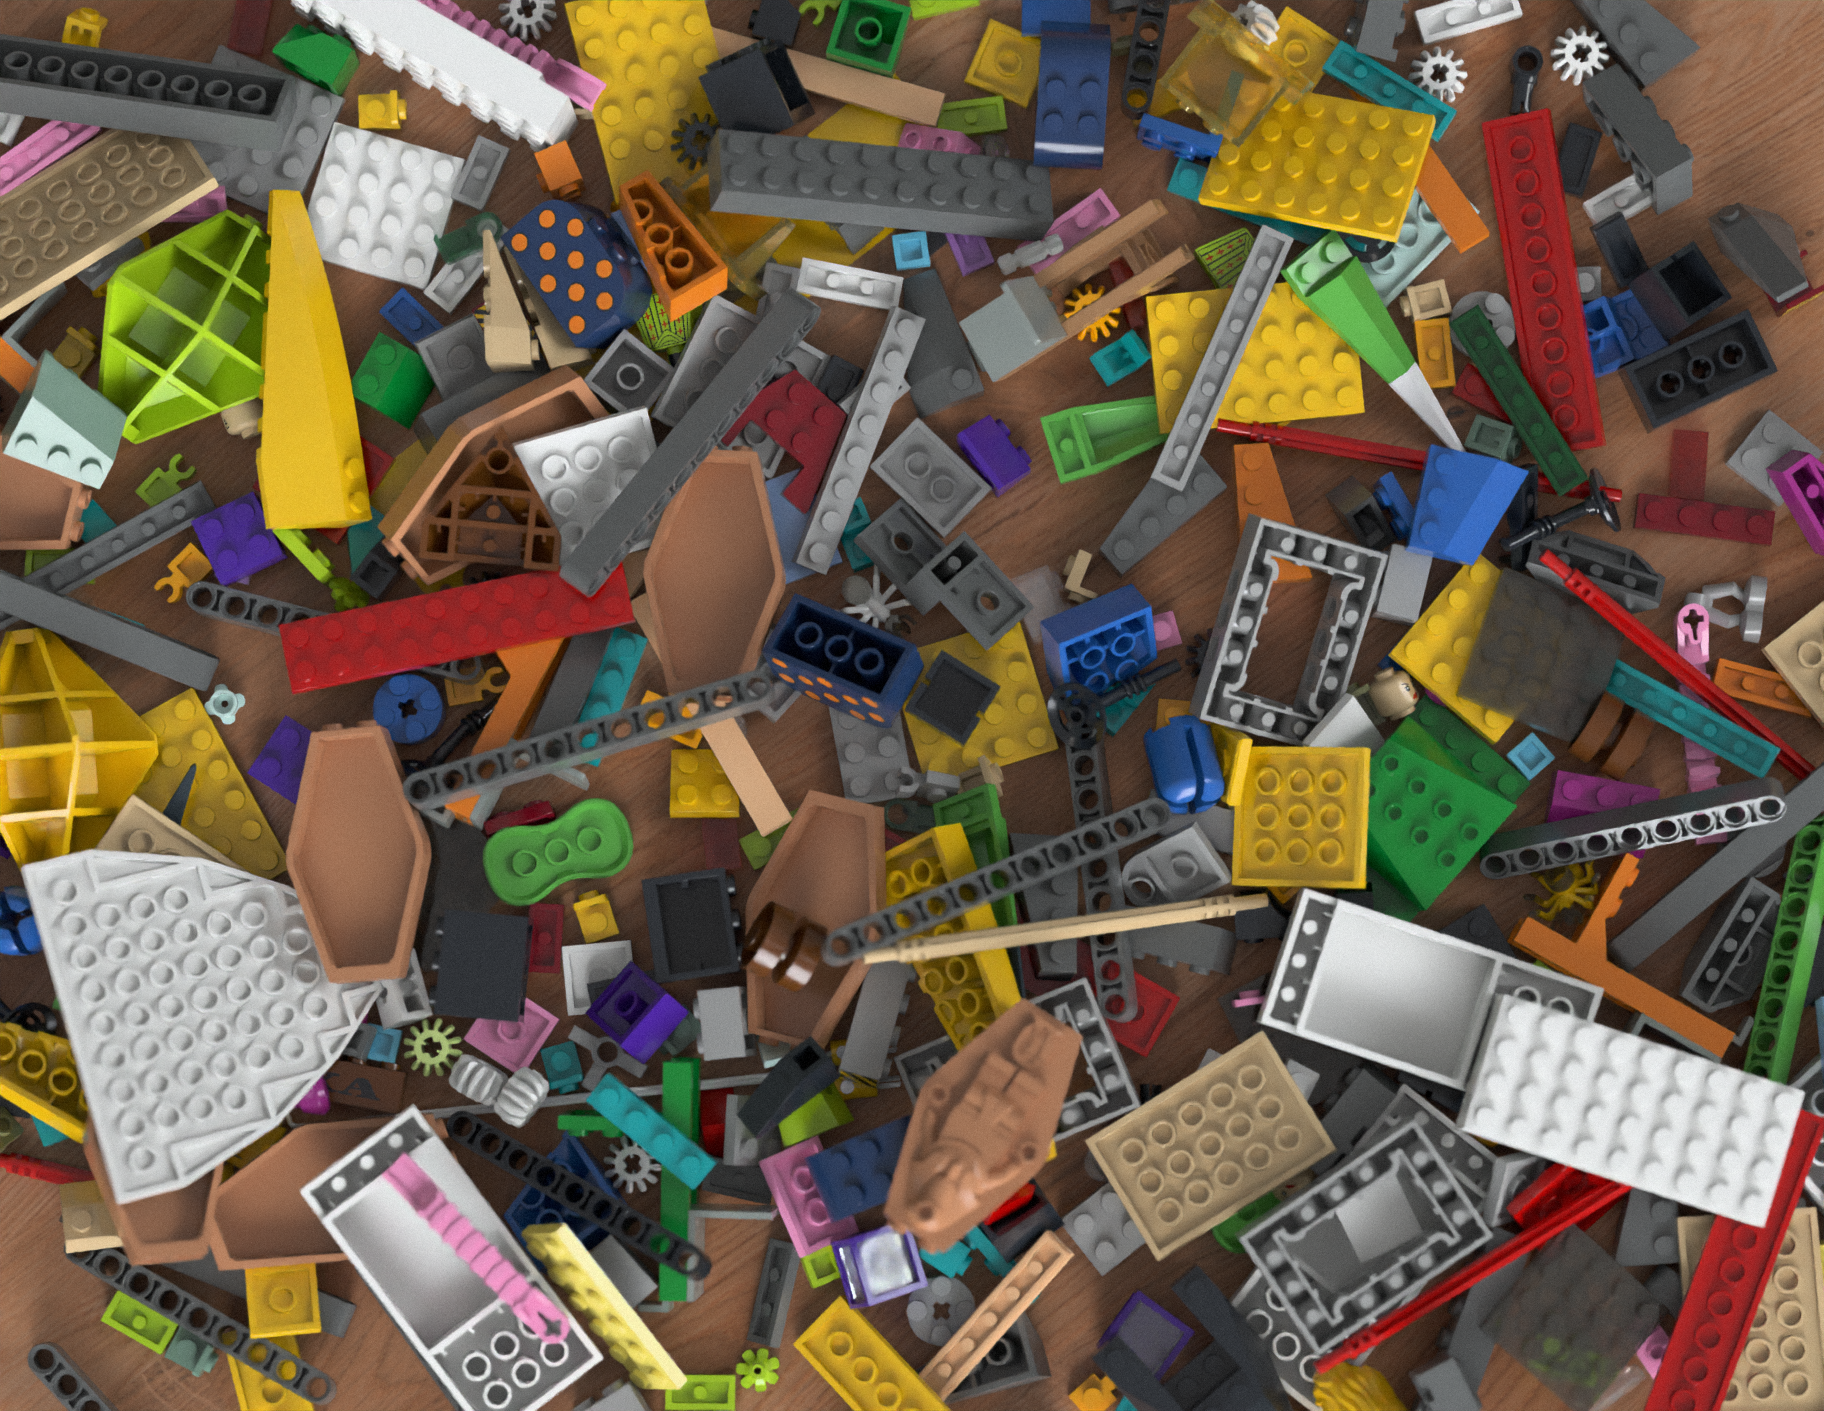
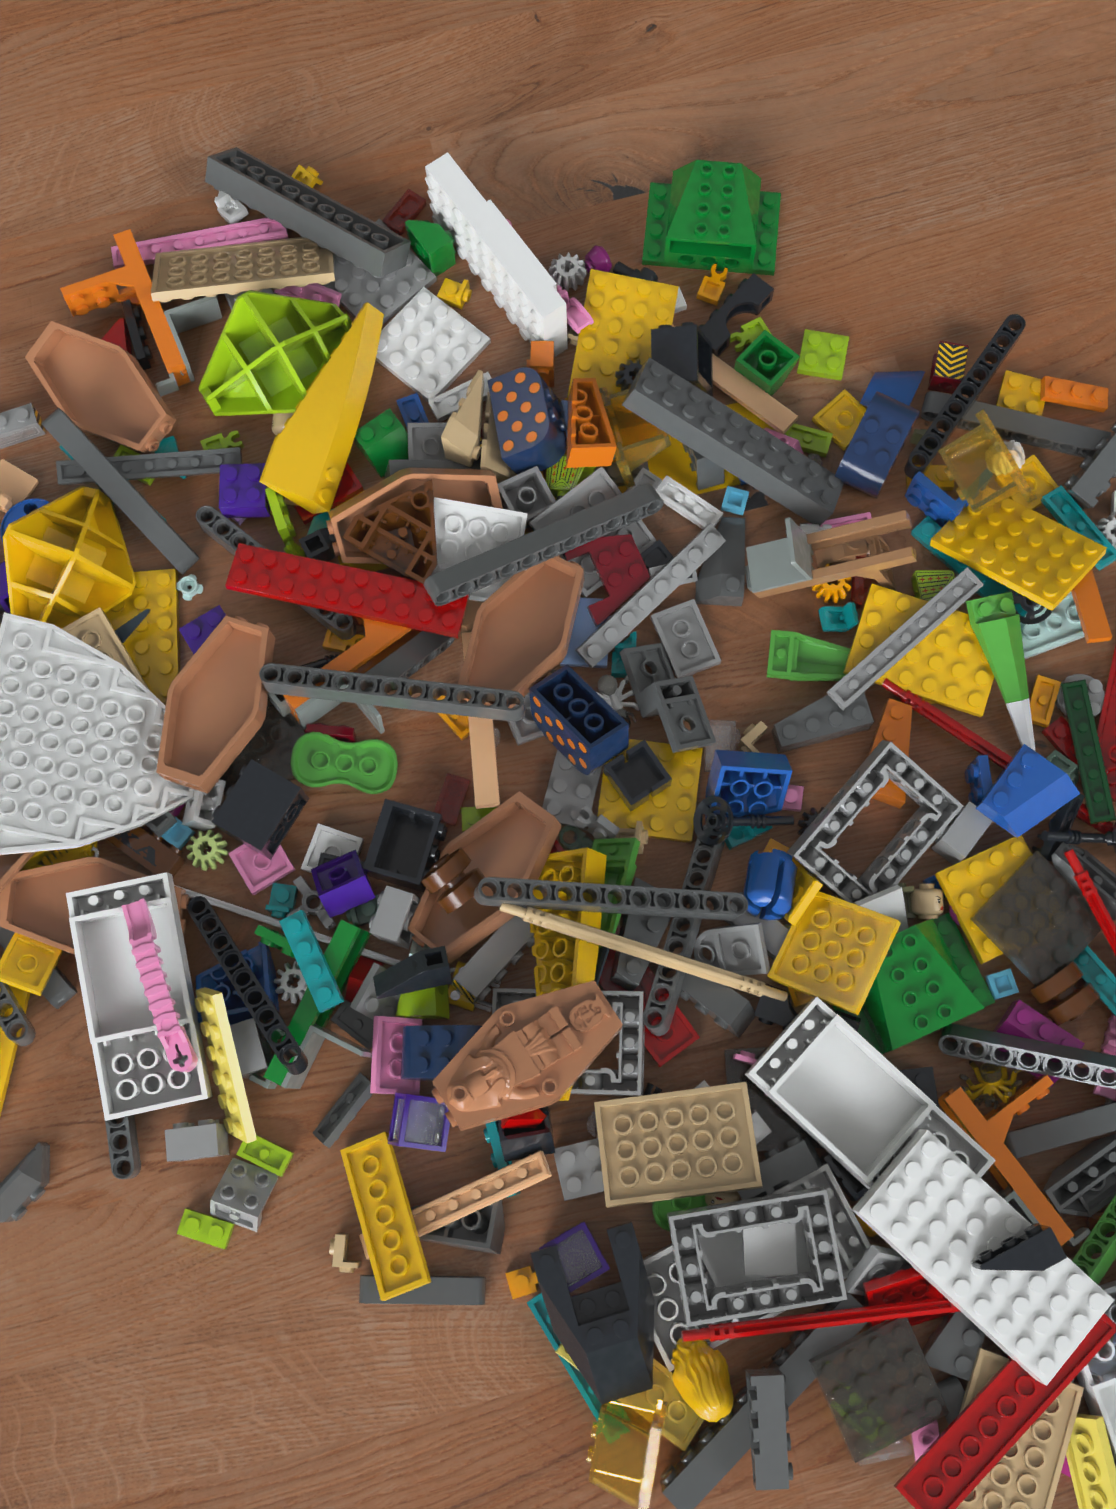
camera: 30 degrees right, 10 degrees down
sand green wedge [1,349,127,490] -> none
yellow bracket [52,326,101,379] -> none
light orange plate [154,542,214,604] -> none
magenta cone [294,1075,331,1115] -> none
blue brick [373,674,446,746] -> none
clear green piece [434,212,504,265] -> none
white gear [448,1054,509,1106] -> none
light grey plate [451,135,510,213] -> none
white gear [494,1066,549,1128] -> none
dark red plate [529,903,565,974] -> none
yellow bracket [572,890,620,944] -> none
teal plate [578,627,649,767] -> none
yellow plate [670,749,740,818] -> none
lime plant [736,1347,780,1392] -> none
lime plate [800,1244,841,1289] -> none
light grey plate [907,1276,976,1346] -> none
teal brick [918,1240,973,1278] -> none
medium lavender plate [944,233,995,277] -> none
dark purple slope [956,415,1032,498] -> none
dark grey slope [1325,475,1397,551] -> none
tan bracket [1399,279,1452,324] -> none
none -> black slope [971,1223,1067,1271]

